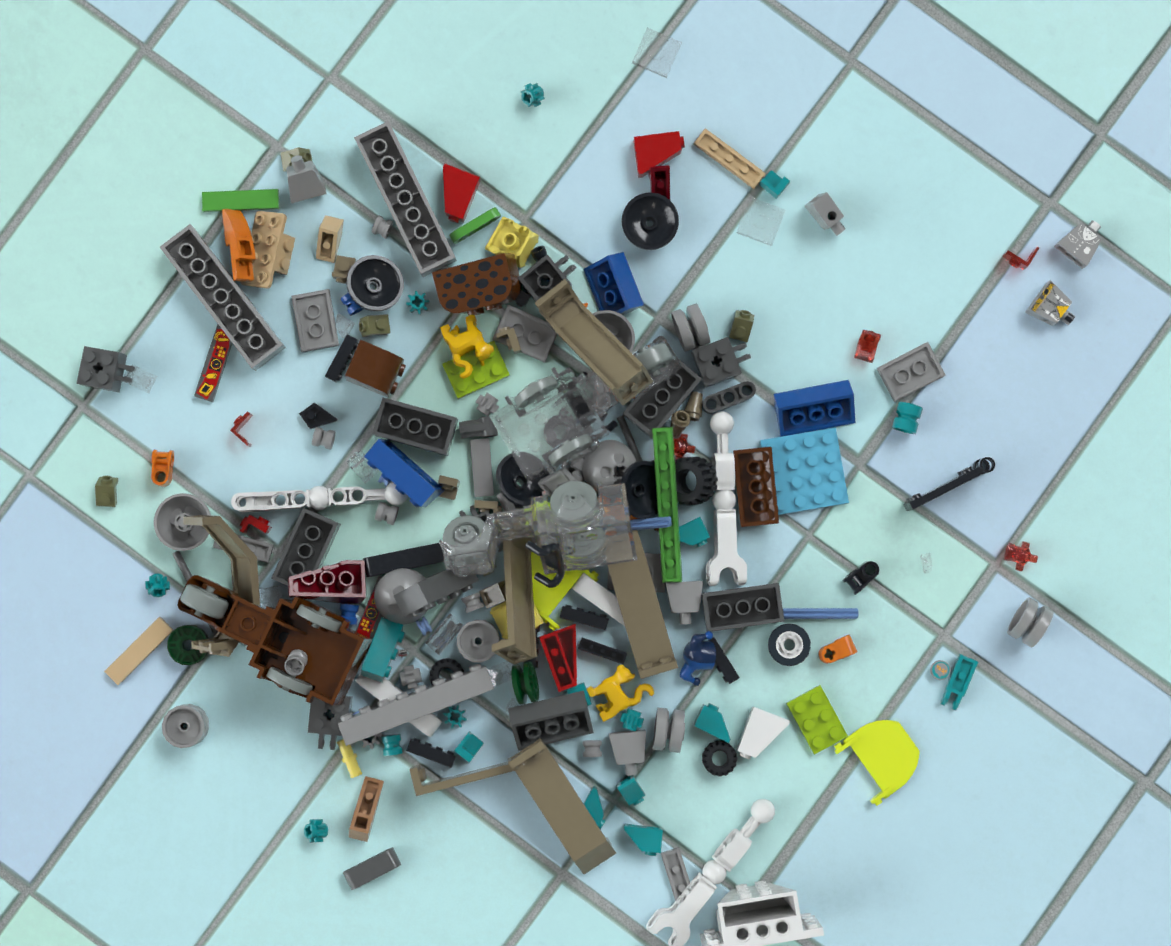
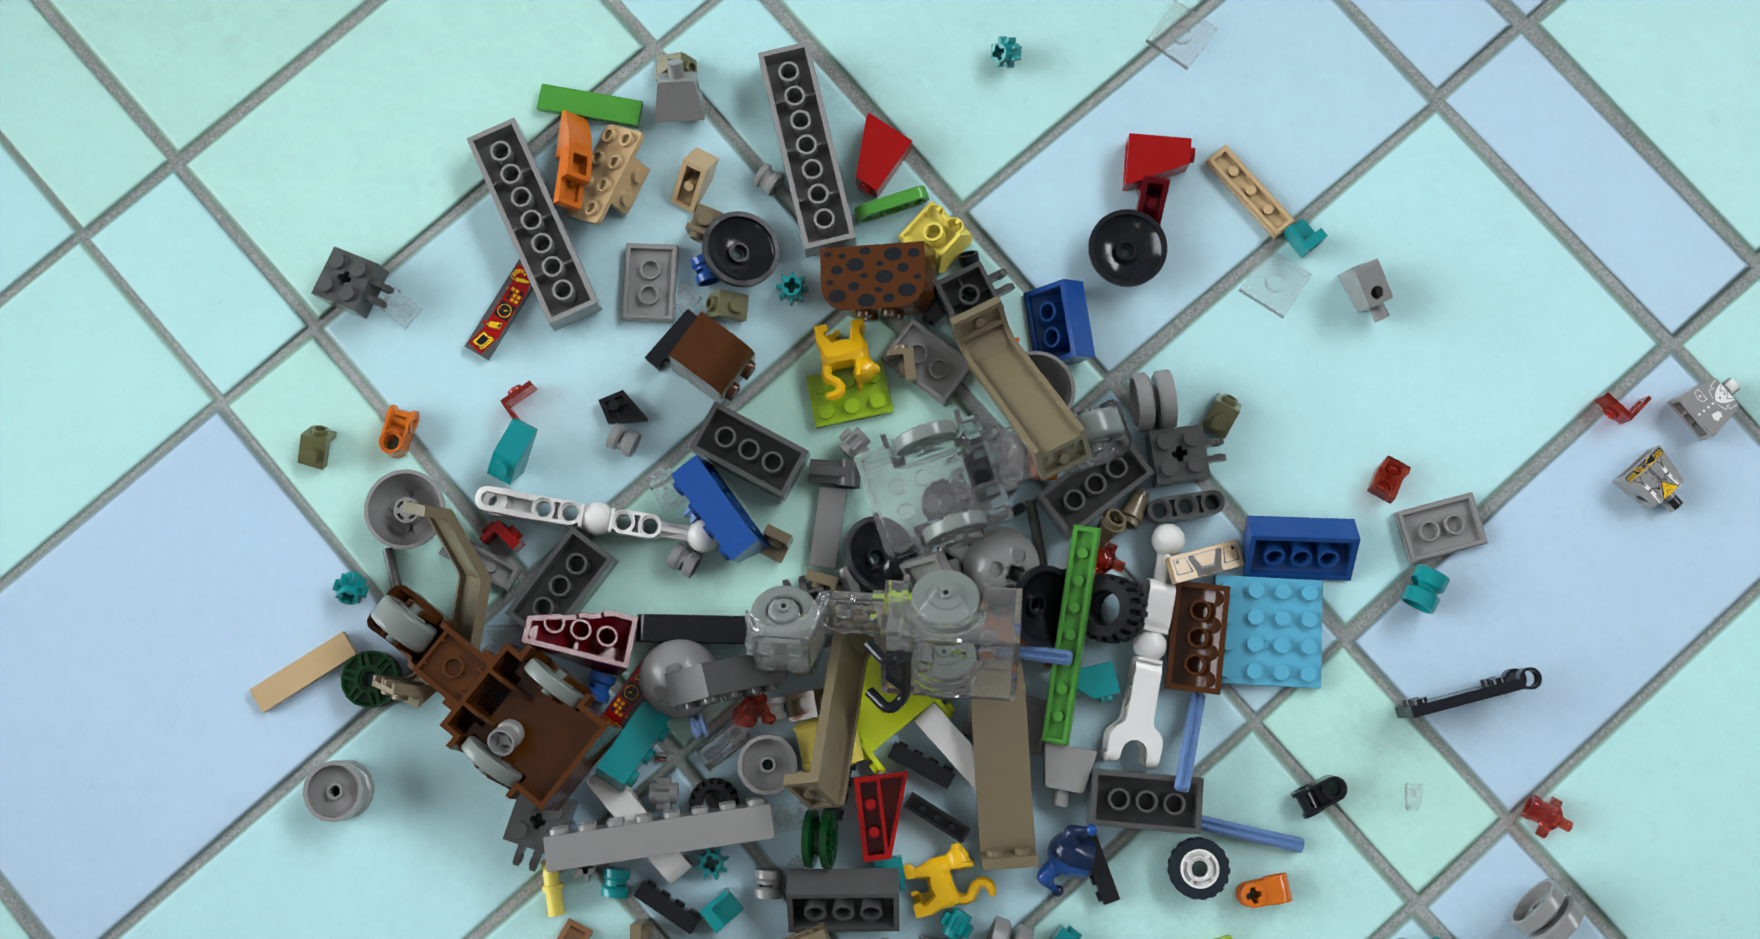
camera: 15 degrees right, 5 degrees down
none -> teal slope [487,418,538,485]
none -> clear red piece [733,693,776,728]
none -> light grey wheel [754,868,783,899]
none -> tan tile [1165,539,1245,585]
none -> medium blue axle [1174,692,1206,793]

